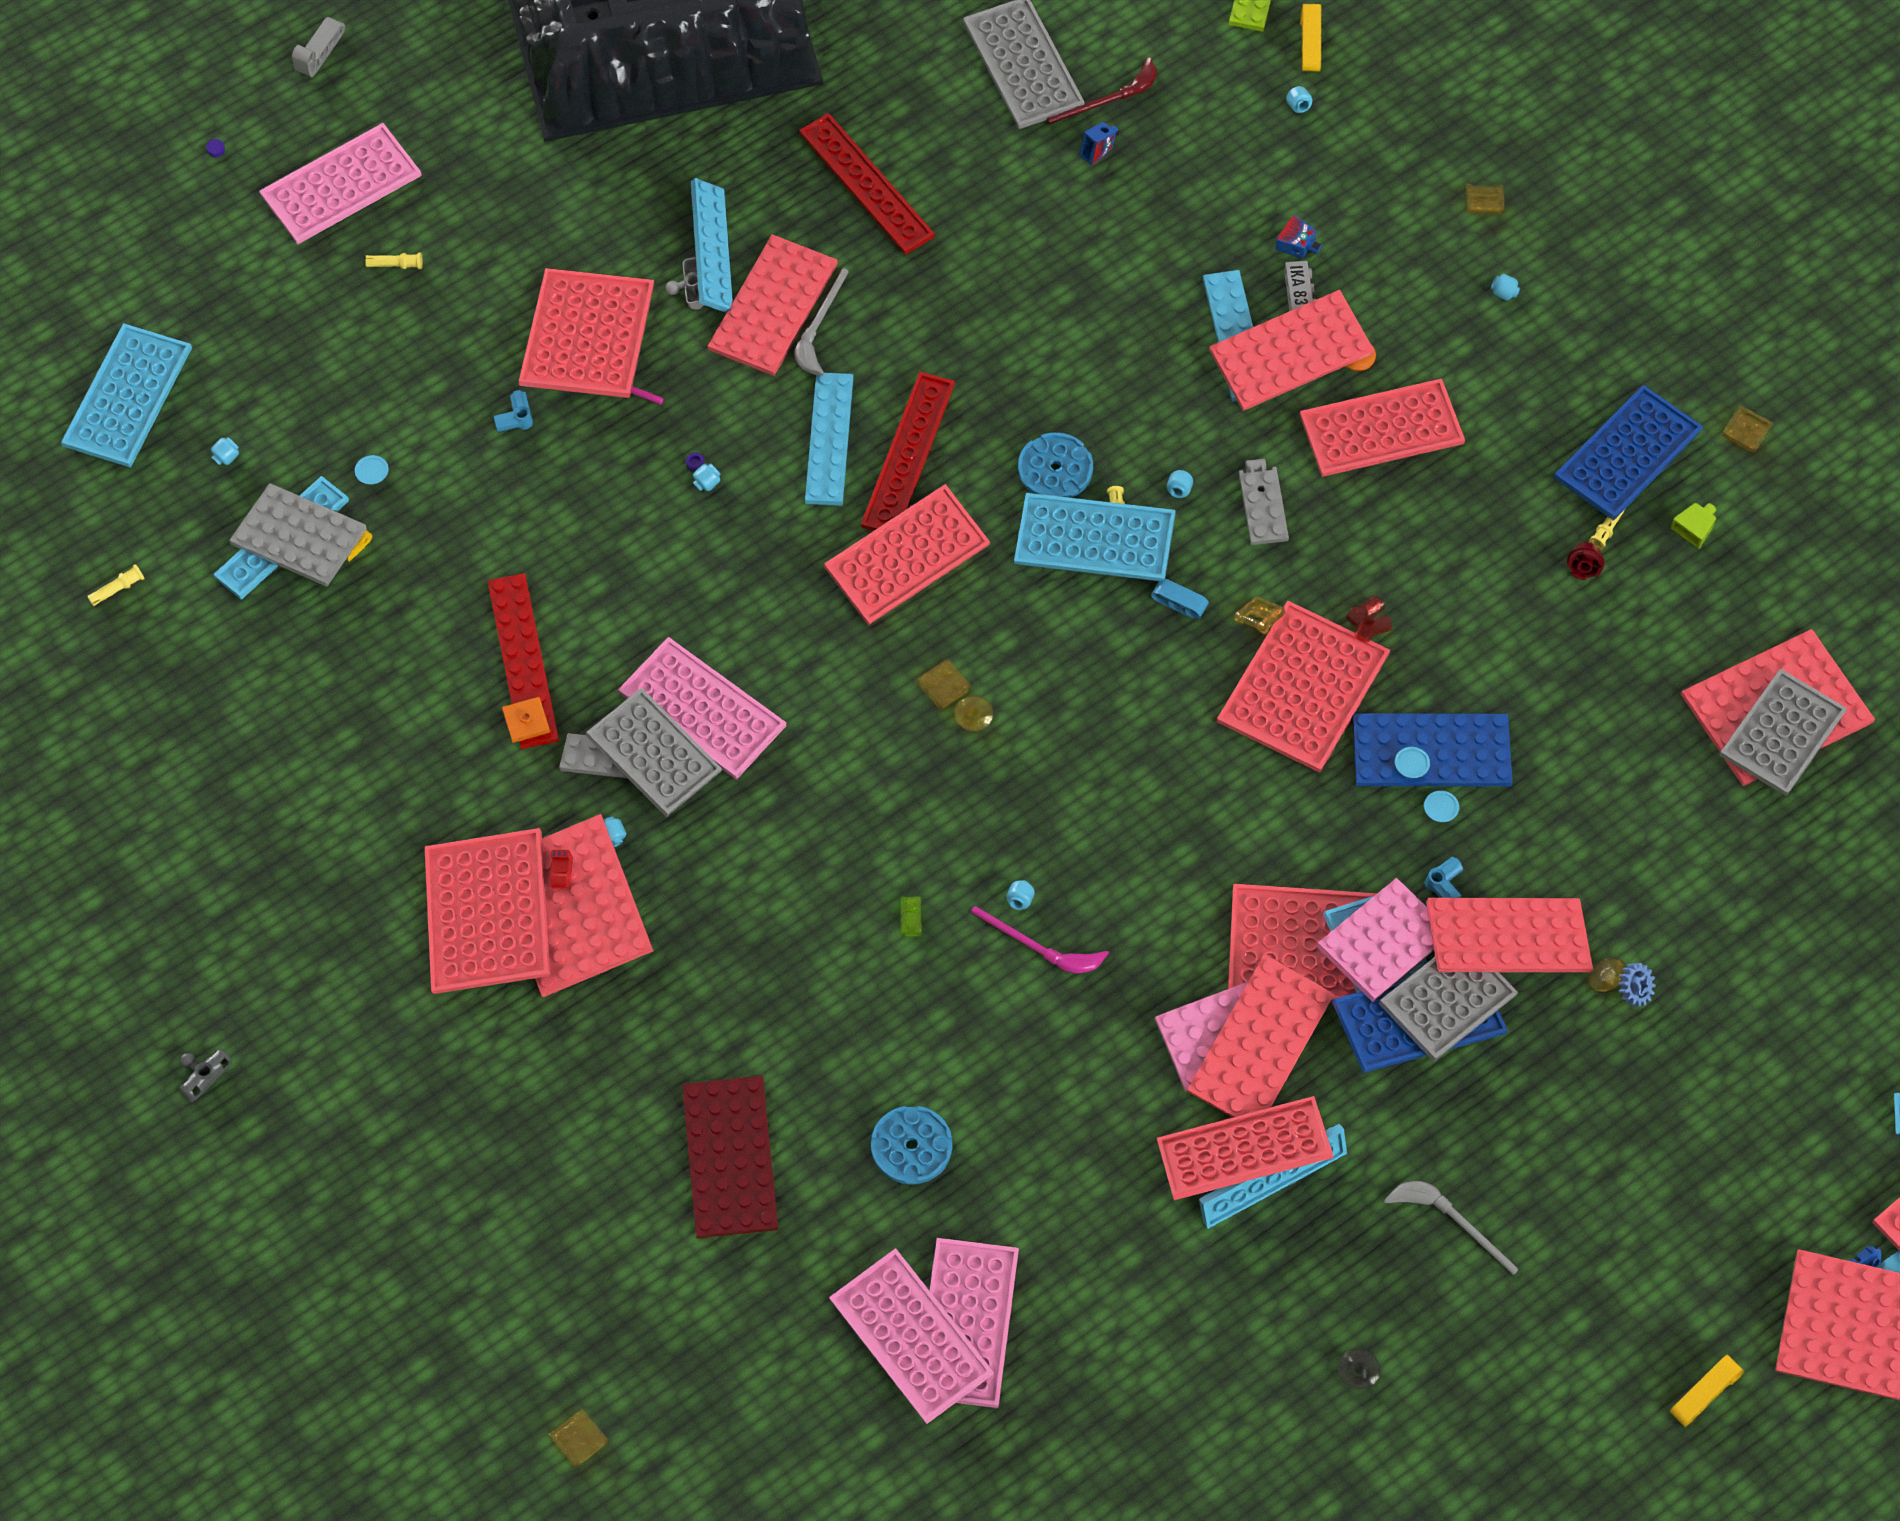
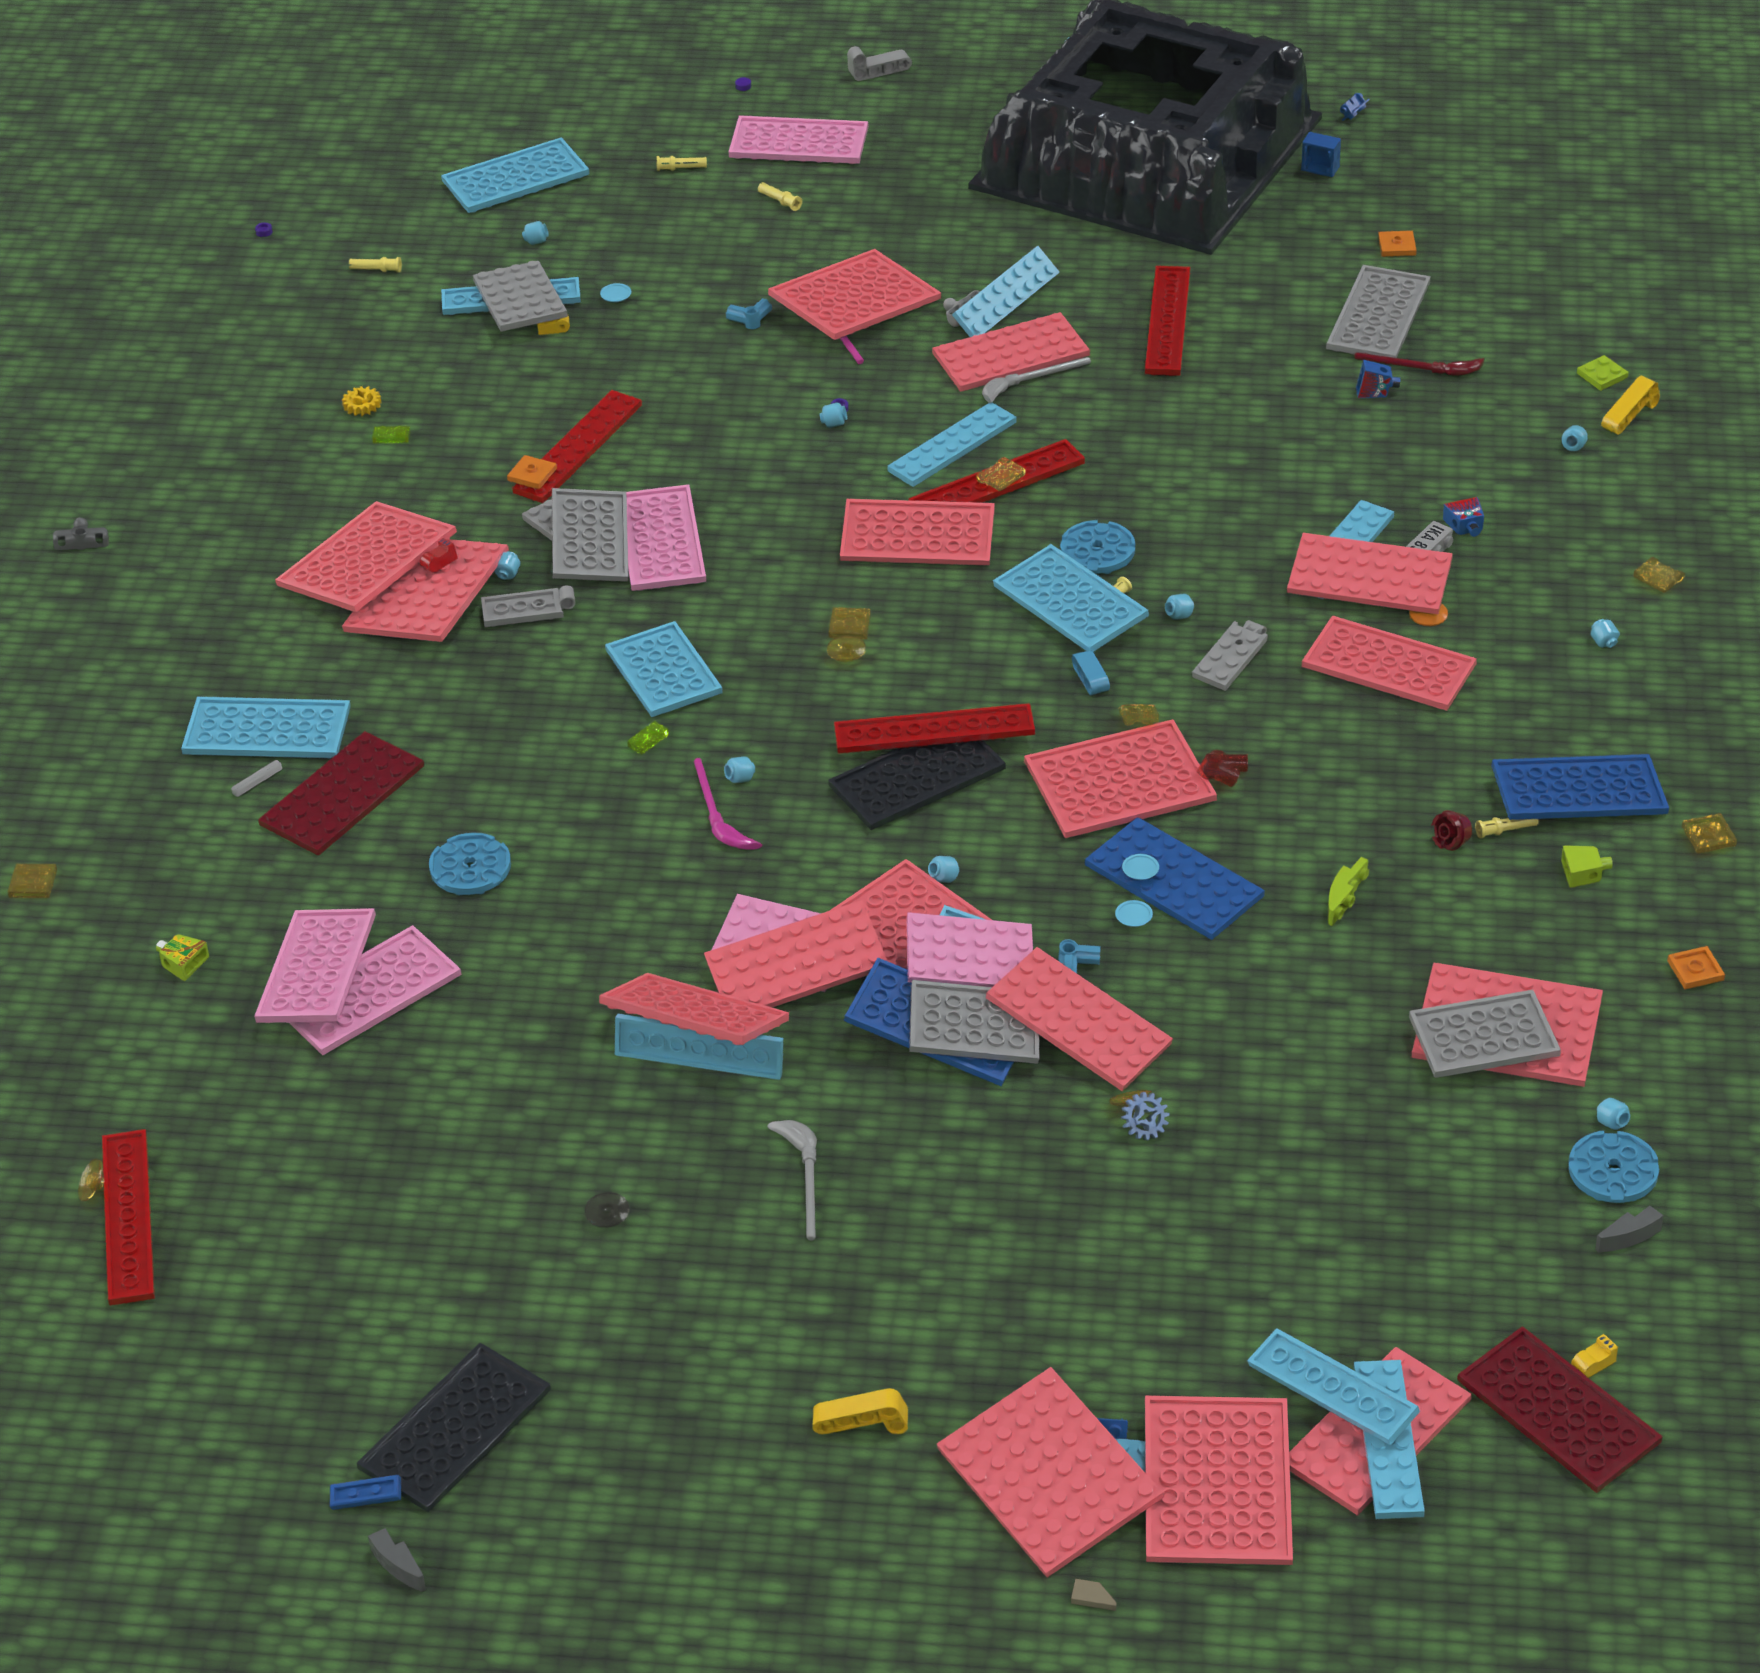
camera: 45 degrees right, 20 degrees down
none -> lime torso [156,935,209,981]
none -> medium azure plate [181,697,351,758]
none -> light grey axle [231,760,282,797]
none -> yellow gear [342,386,382,416]
none -> clear neon green plate [372,425,410,443]
none -> light grey hinge [481,586,576,627]
none -> medium azure plate [605,621,723,717]
none -> light yellow pin [657,156,707,171]
none -> black plate [828,740,1006,830]
none -> red plate [834,703,1035,754]
none -> medium azure head [928,856,959,883]
none -> clear yellow plate [976,457,1025,491]
none -> lime slope [1328,857,1369,926]
none -> orange plate [1667,946,1725,989]

